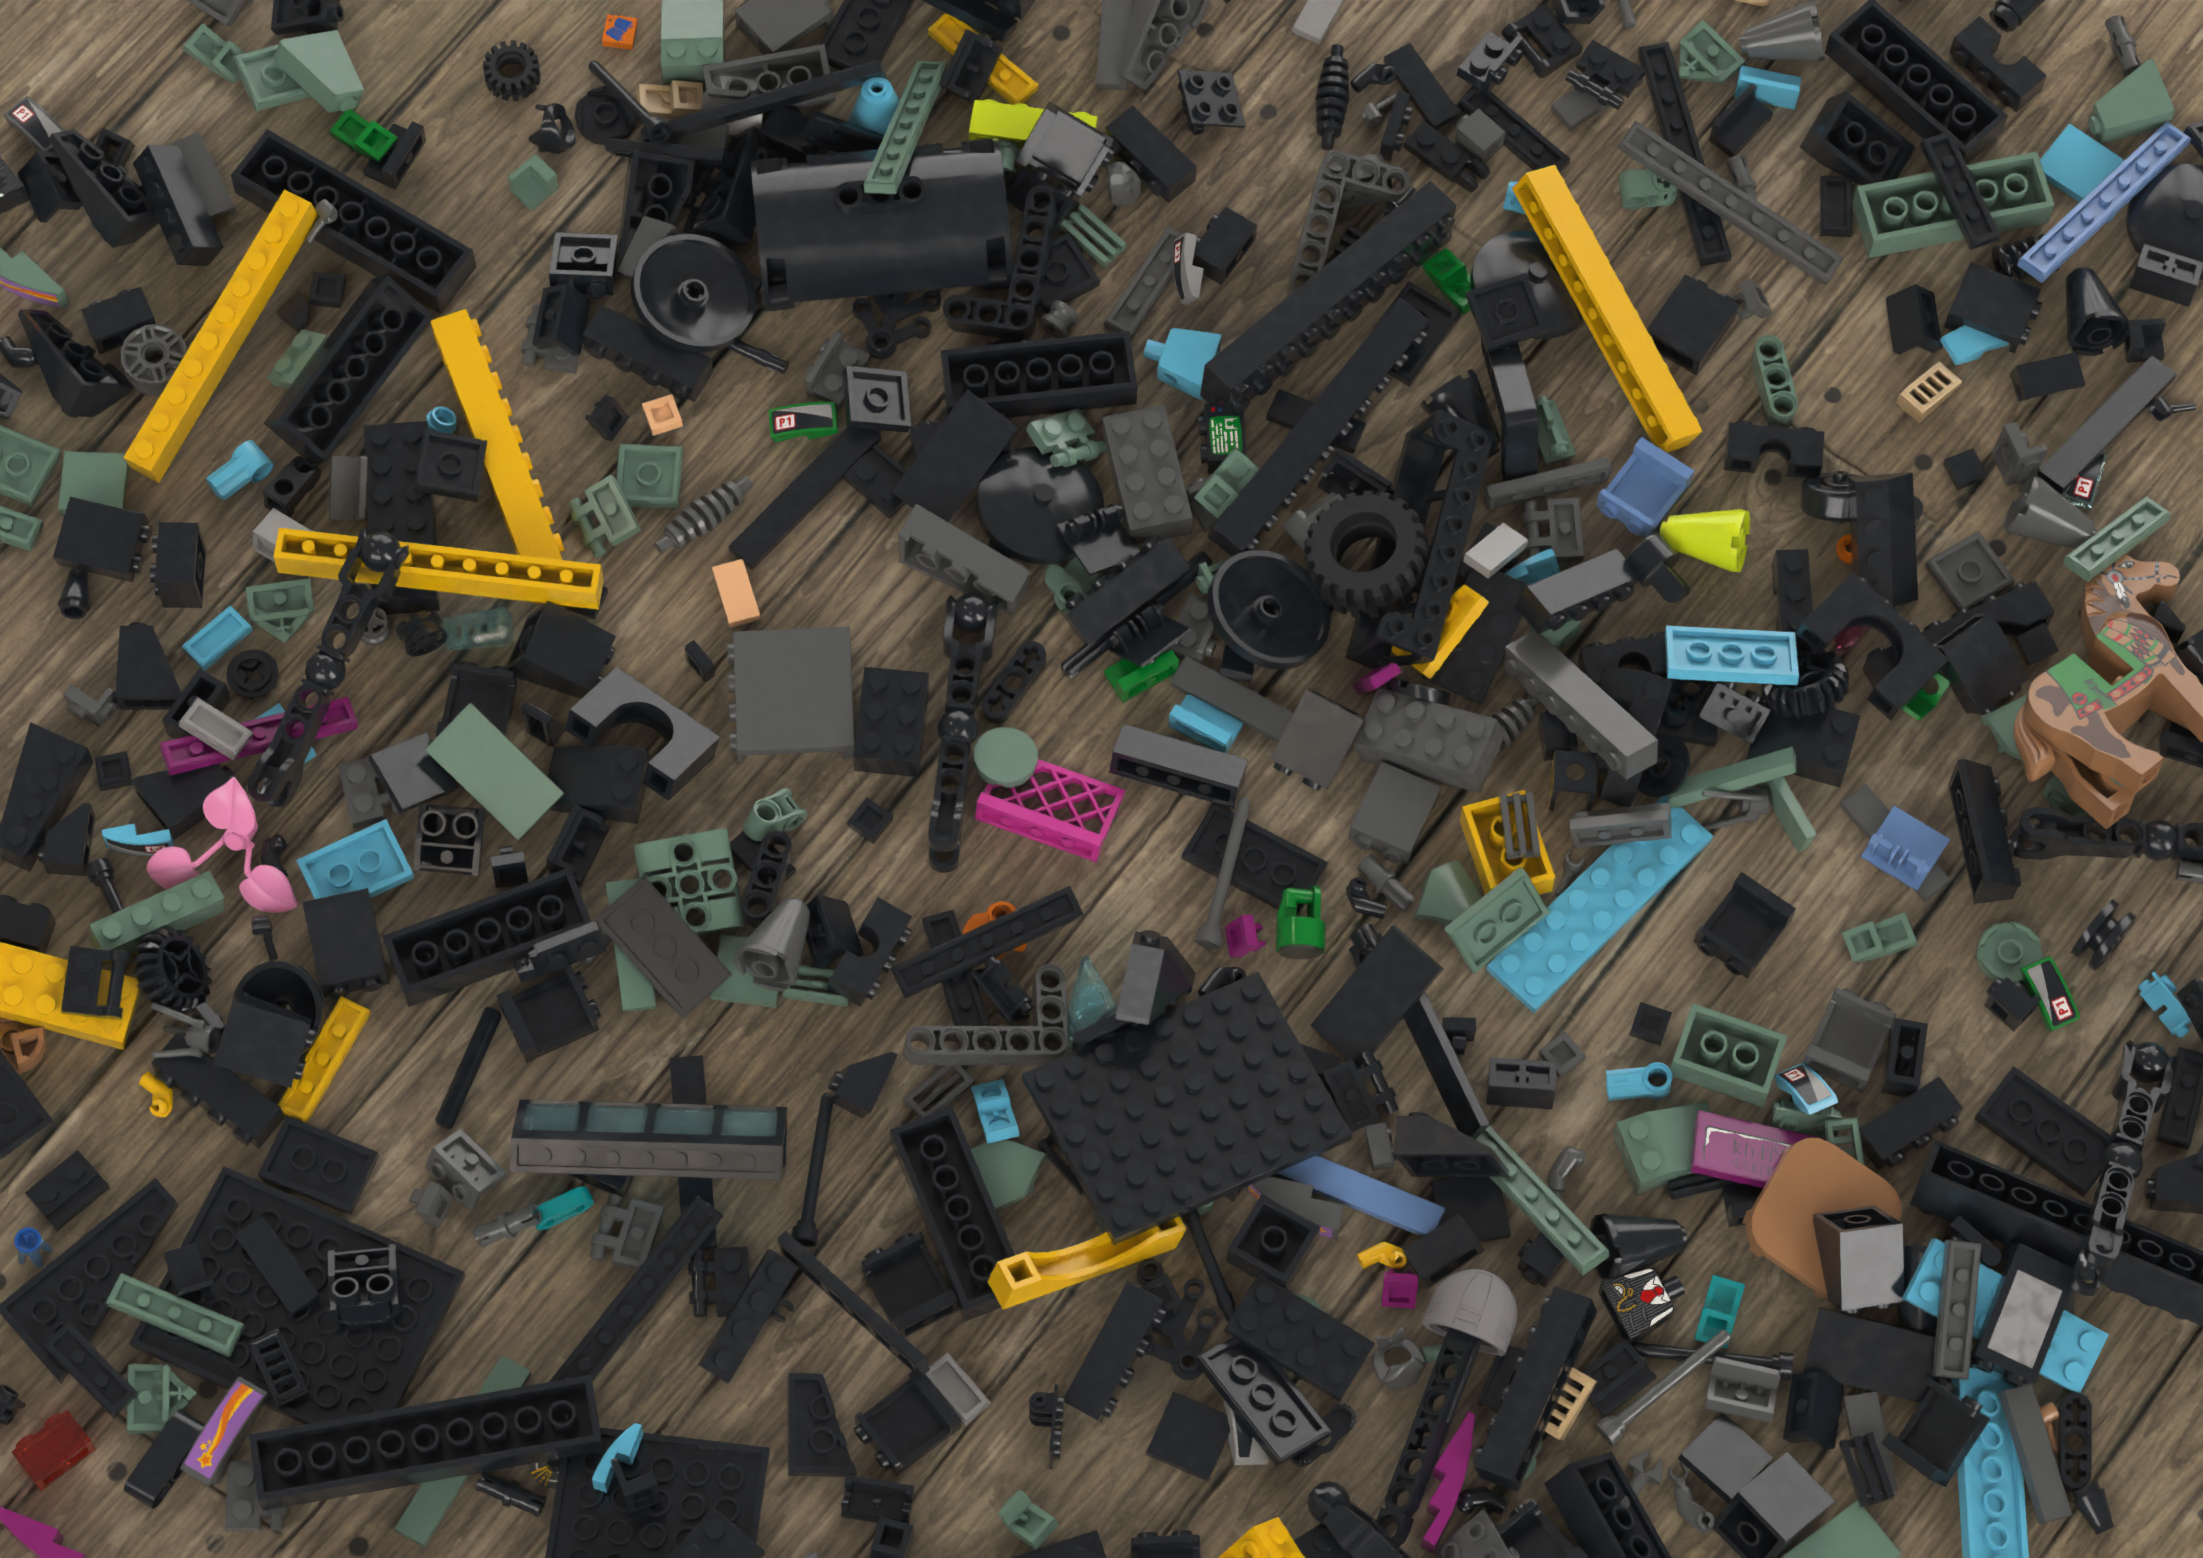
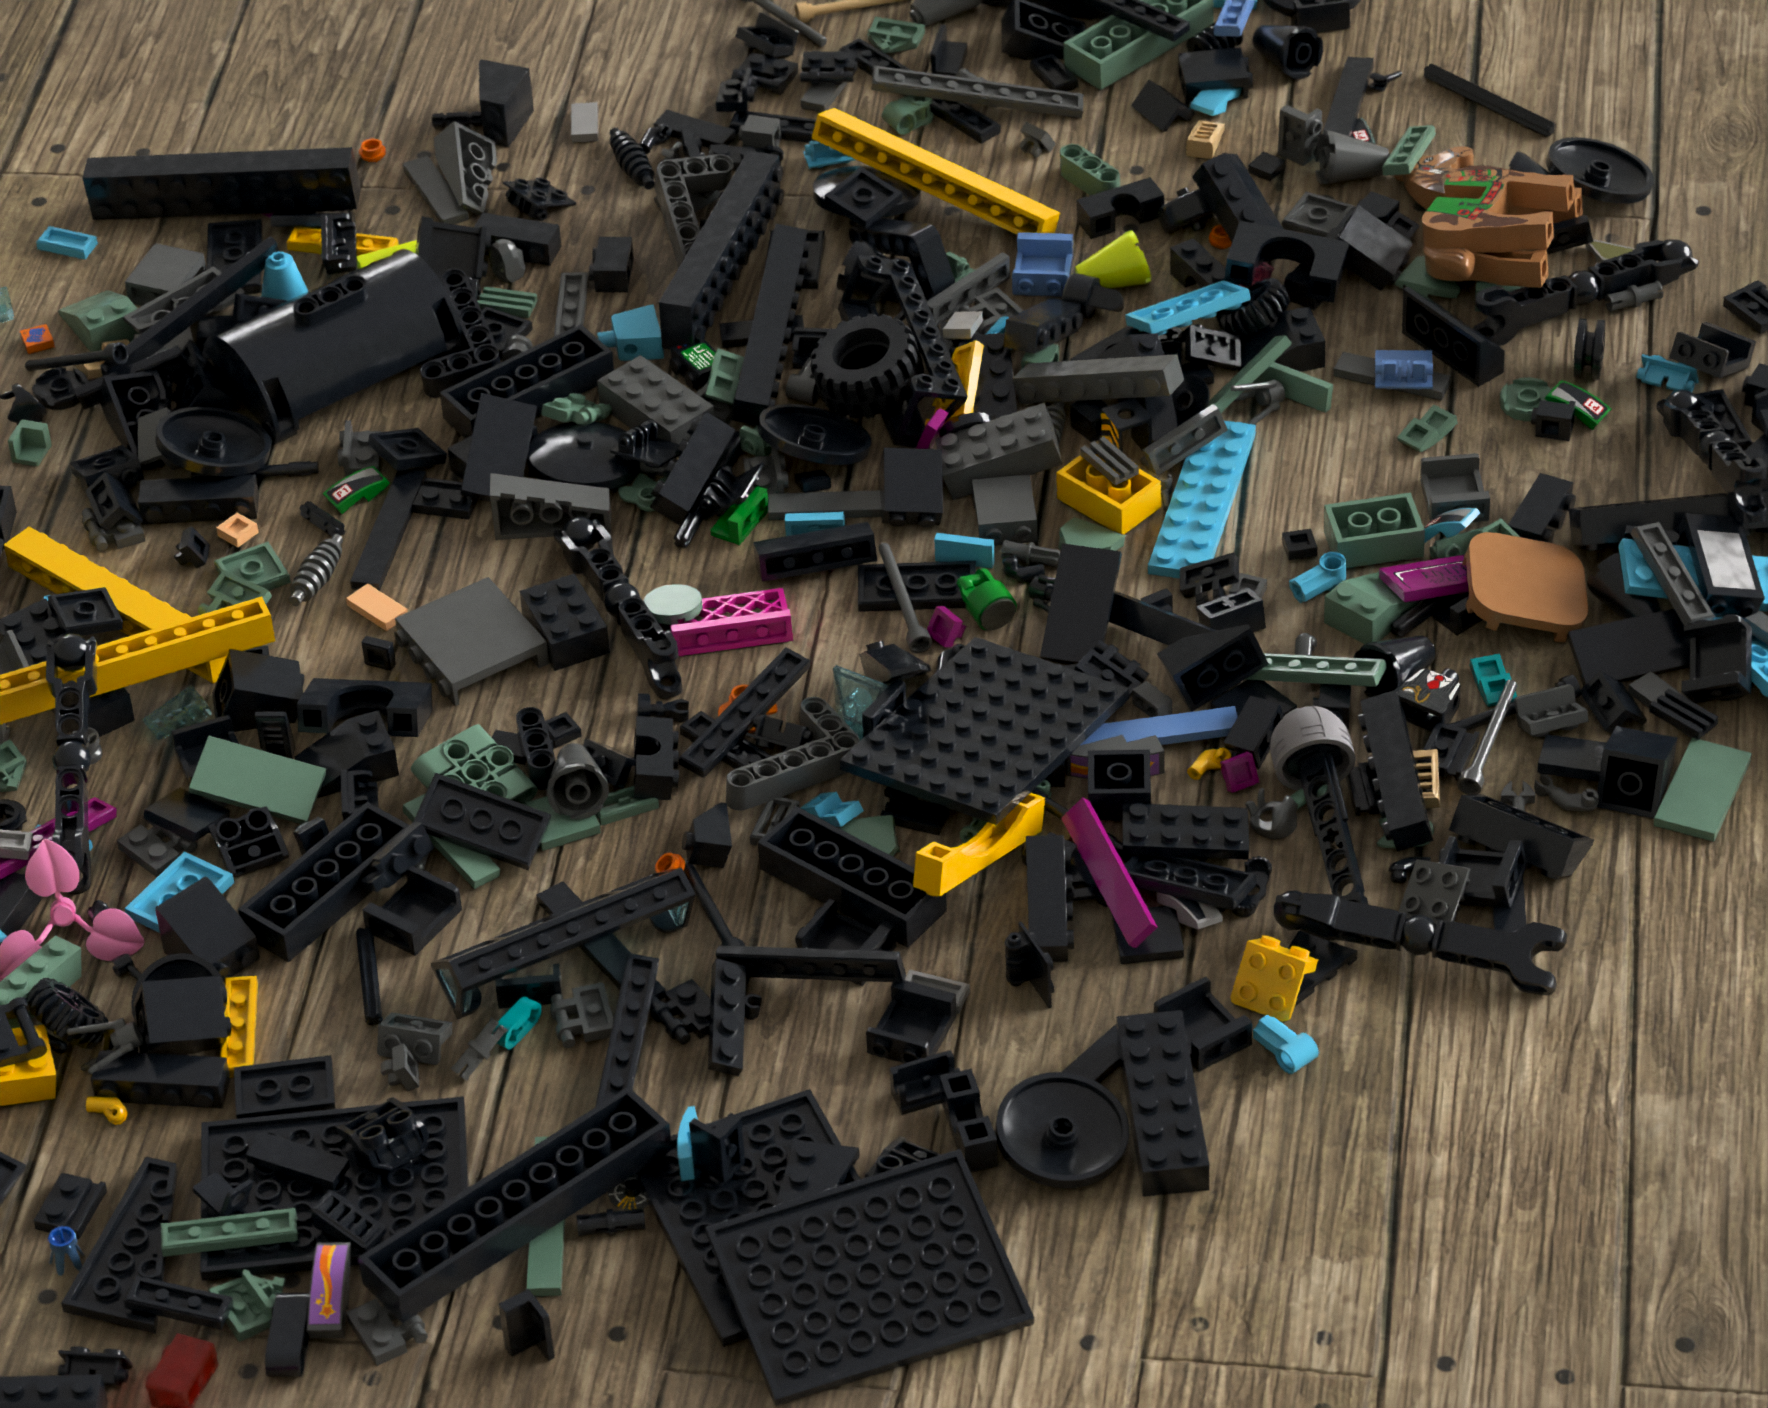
camera: 25 degrees left, 25 degrees down
black wheel [396,610,448,657] -> none
sand green piece [743,788,808,841] -> none
black wing [787,1373,857,1477] -> none
black plate [847,797,893,844] -> none
black plant [853,290,941,359] -> none
sand green tile [864,61,947,194] -> none
black beam [982,641,1046,724] -> none
sand green bracket [998,1490,1059,1550] -> none
light grey slope [1172,232,1204,305] -> none
magenta slope [1421,1411,1475,1554] -> none
green slope [1422,248,1471,315] -> none
sand green tile [1444,867,1550,974] -> none
black brick [1646,274,1739,376] -> none
black panel [1694,872,1796,979] -> none
medium azure panel [1734,65,1802,110] -> none
slope [1813,1205,1905,1313] -> none
black brick [1881,1018,1928,1097] -> none
green bracket [1903,672,1951,721] -> none
black tile [1974,1066,2111,1197] -> none
black hinge [2009,352,2086,401] -> none
black panel [2124,318,2166,362] -> none
none -> black axle [299,501,346,537]
none -> black tile [545,712,582,748]
none -> black piece [637,693,689,722]
none -> orange plate [655,853,685,872]
none -> medium azure tile [934,533,995,569]
none -> magenta tile [1061,797,1158,948]
none -> black hinge [1180,552,1239,606]

